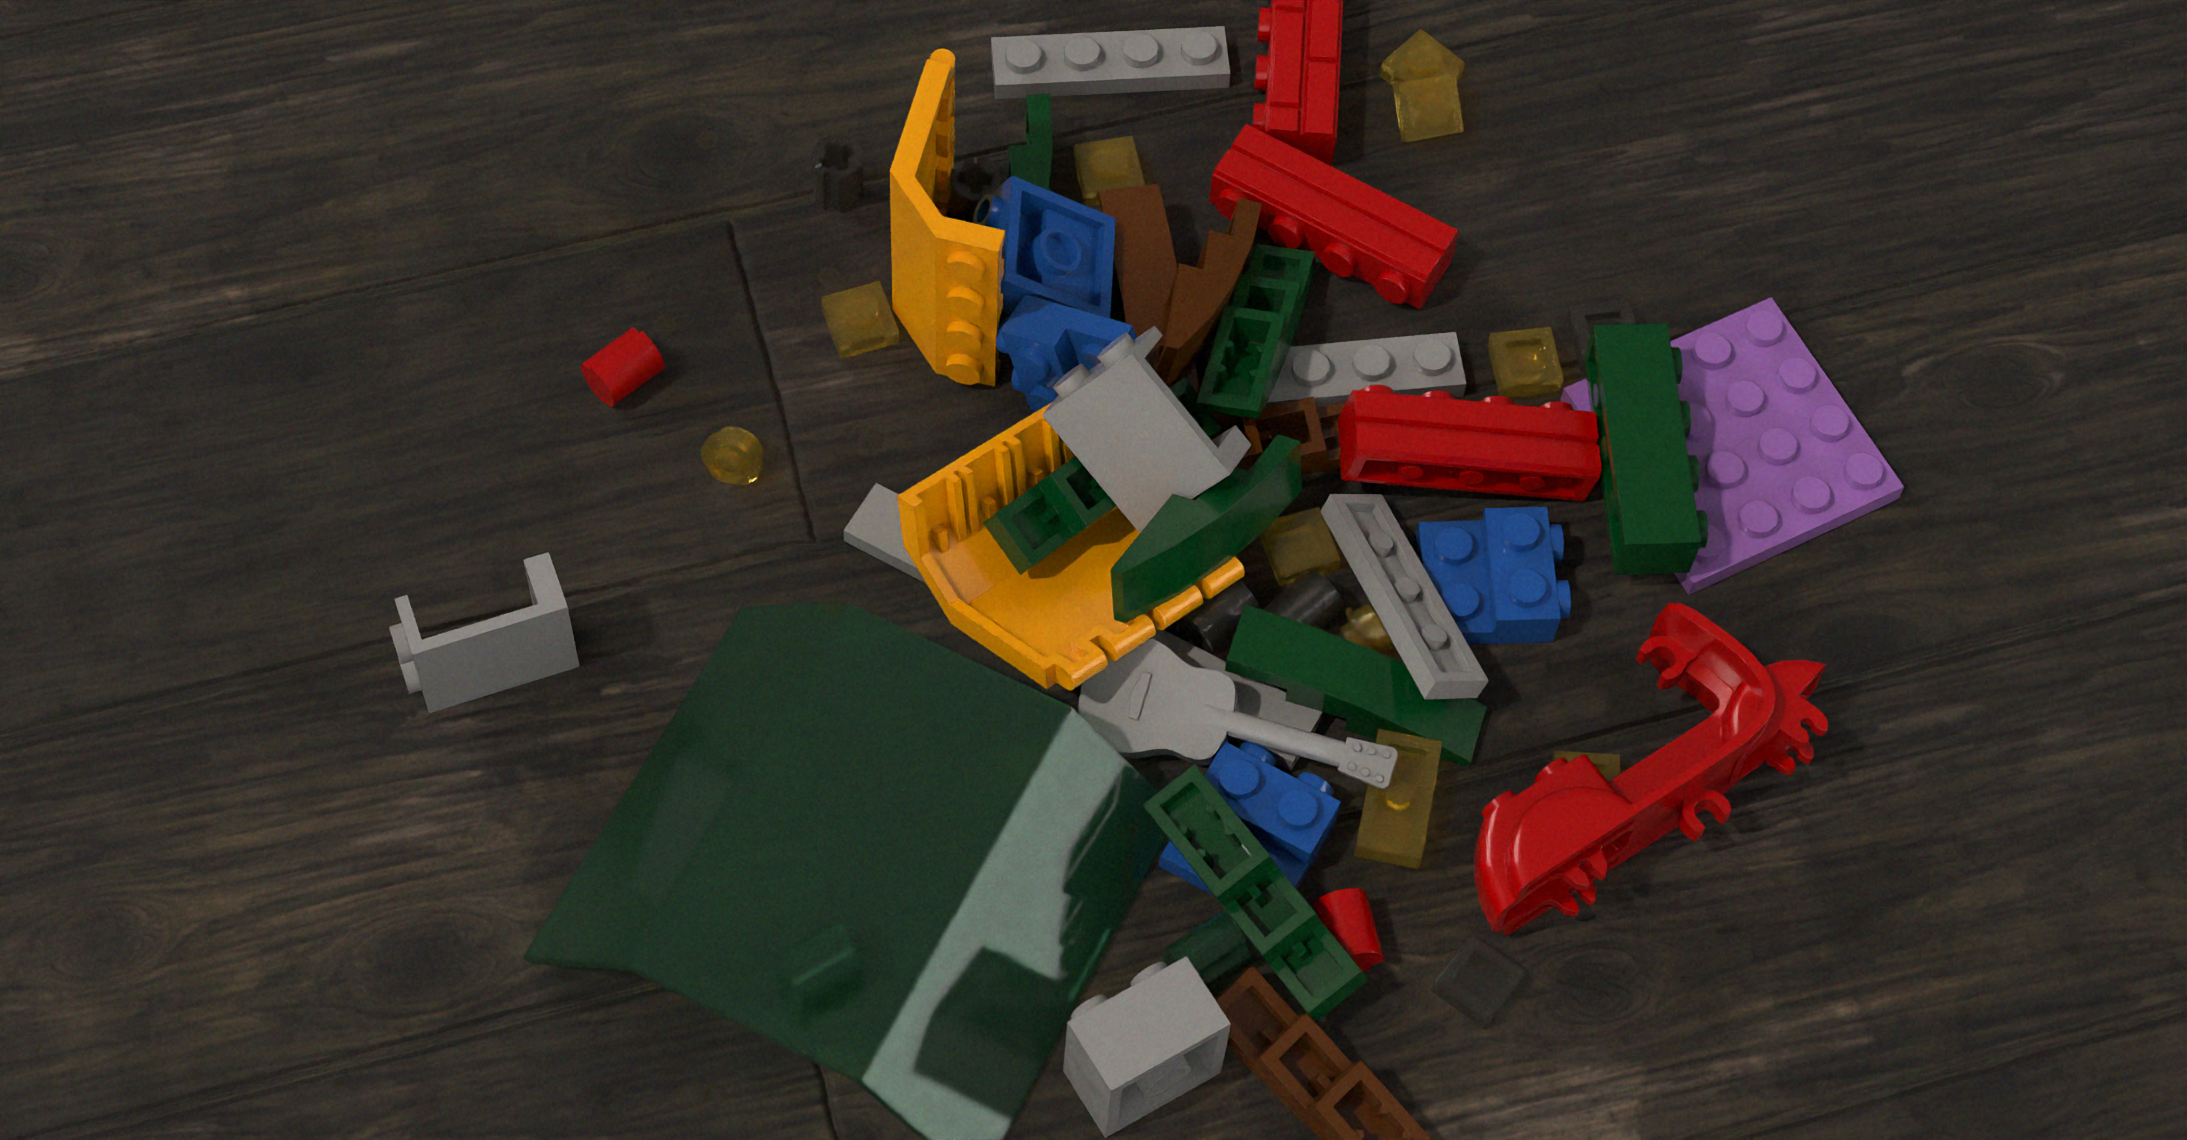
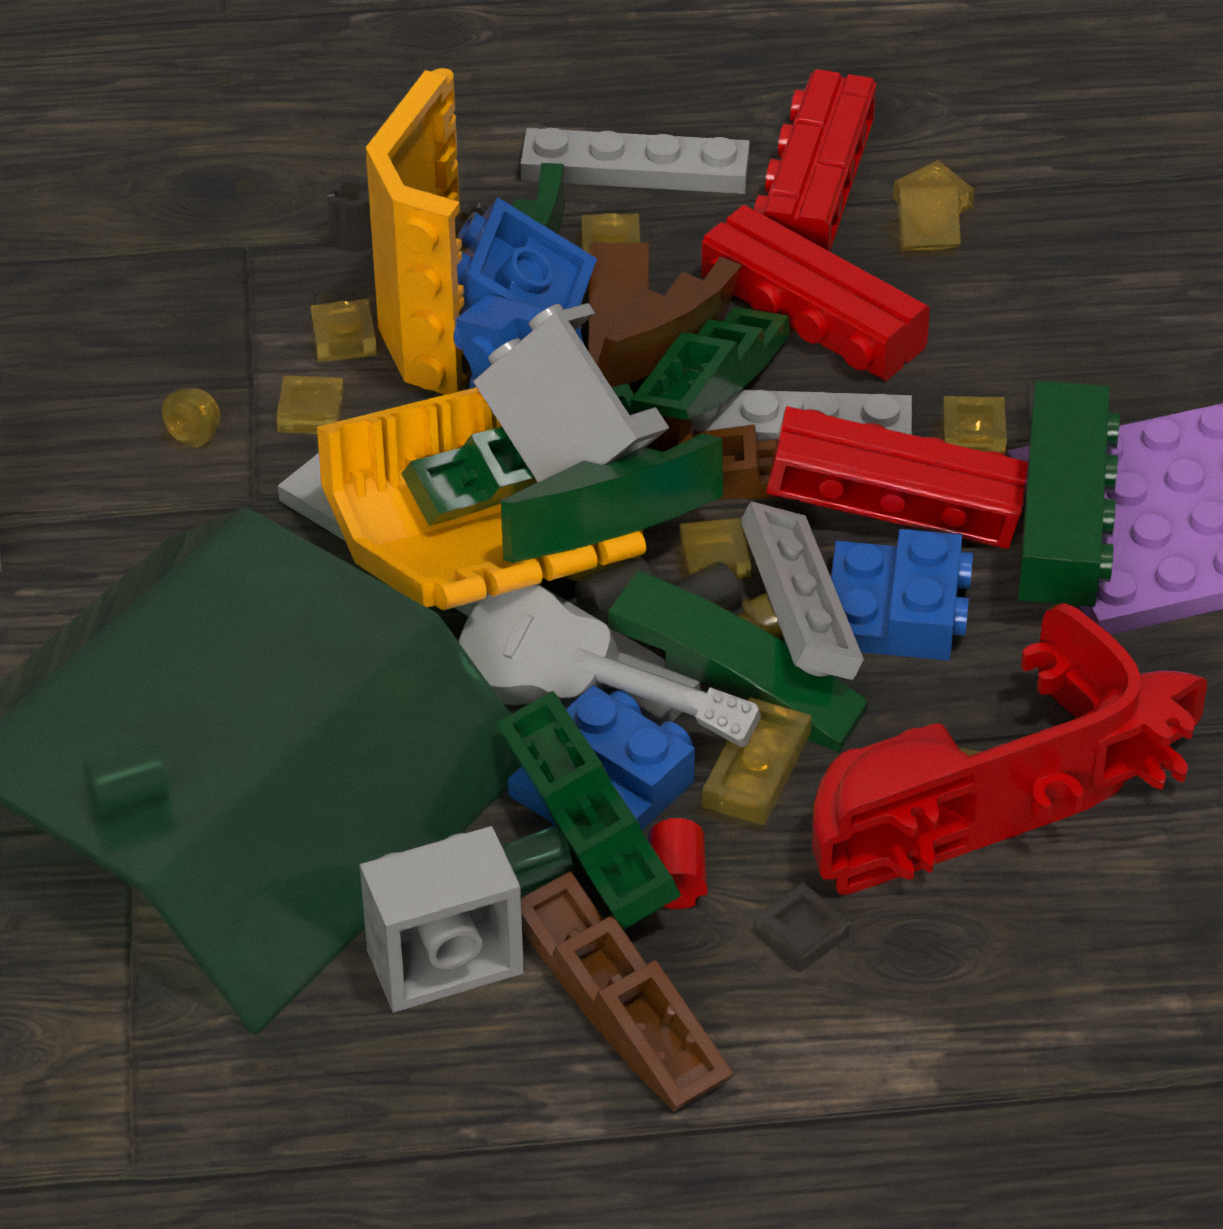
camera: 15 degrees right, 15 degrees down
red piece [581,327,665,407] -> none
none -> clear yellow tile [276,376,344,434]

